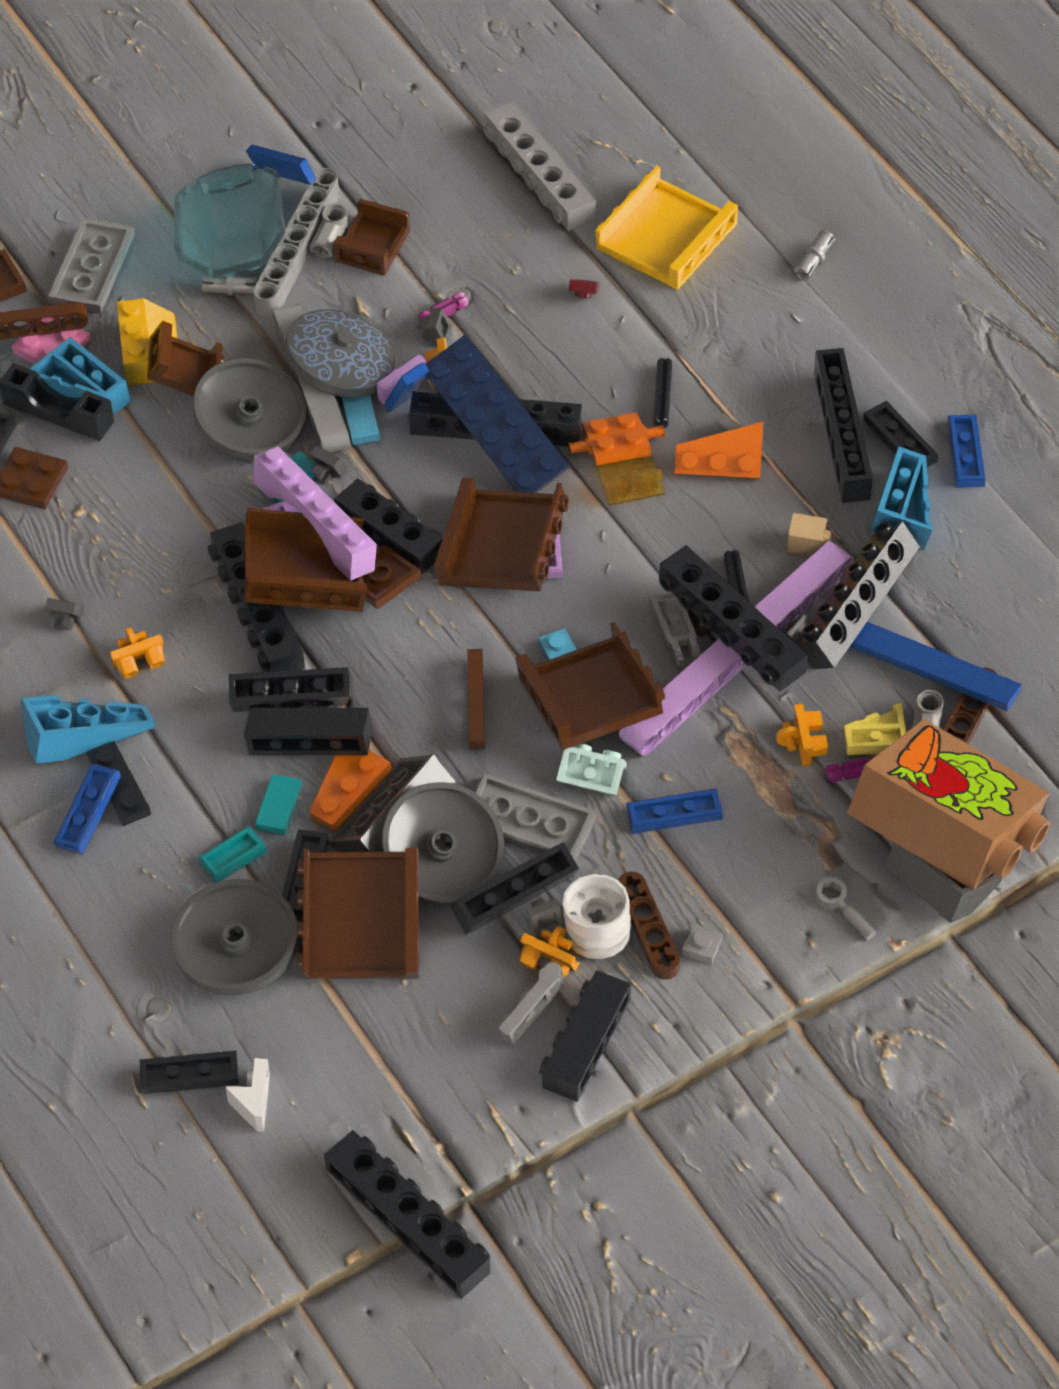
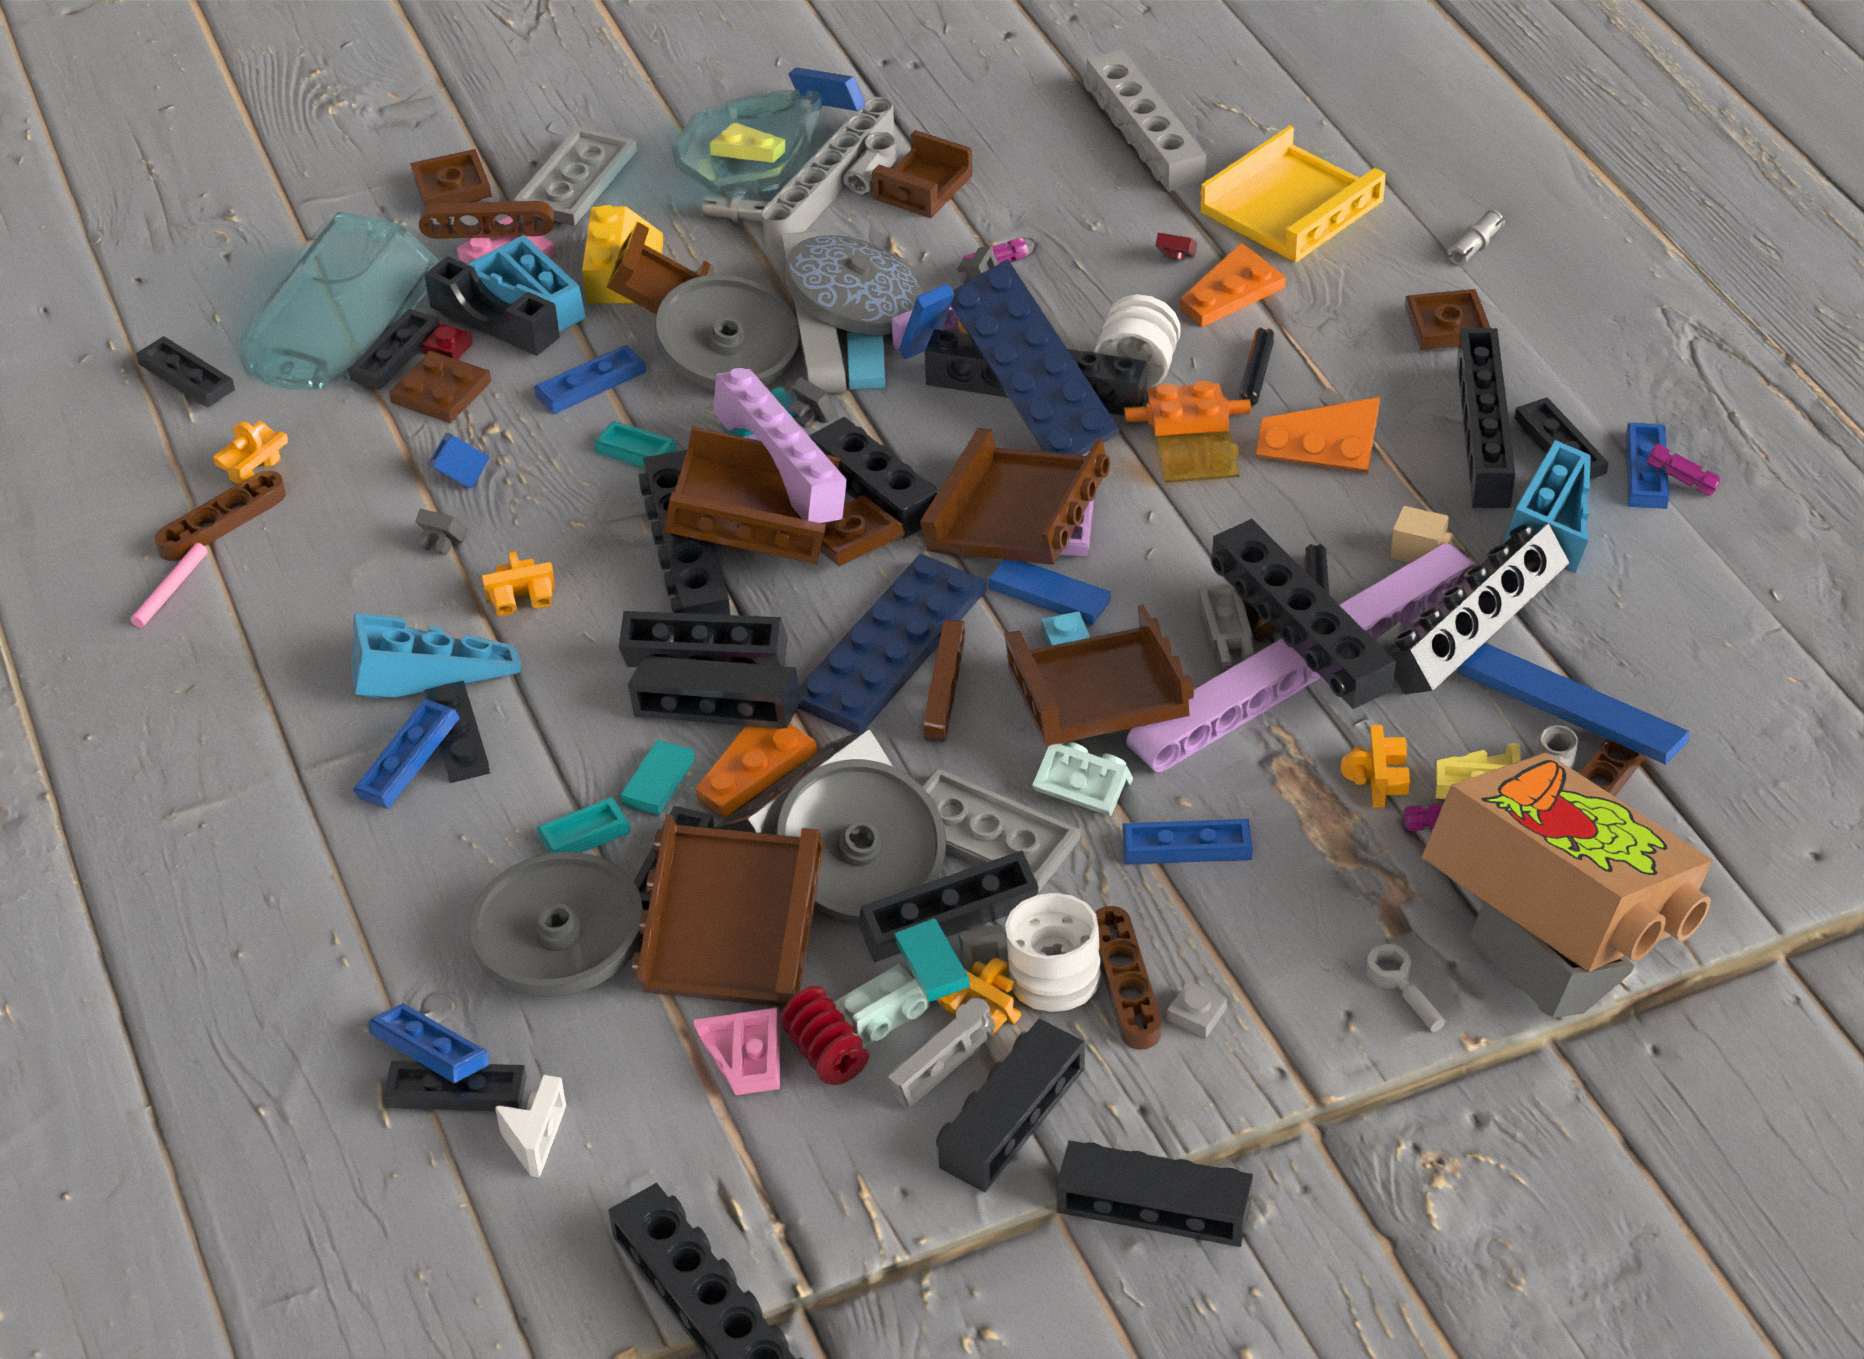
camera: 10 degrees right, 10 degrees down
none -> blue tile [369,1003,489,1083]
none -> dark red plate [422,324,473,360]
none -> blue panel [427,433,490,488]
none -> blue tile [534,344,646,414]
none -> teal tile [594,421,677,467]
none -> bright pink wing [694,1008,781,1095]
none -> light yellow wing [710,123,785,163]
none -> dark red piece [780,986,870,1085]
none -> dark blue plate [798,553,986,733]
none -> light aqua bracket [834,964,931,1048]
none -> teal tile [894,918,970,1002]
none -> blue tile [989,559,1111,625]
none -> black brick [1056,1140,1253,1247]
none -> white wheel [1094,294,1180,388]
none -> orange wing [1180,243,1286,327]
none -> reddish brown plate [1405,289,1491,350]
none -> magenta axle [1646,444,1720,496]

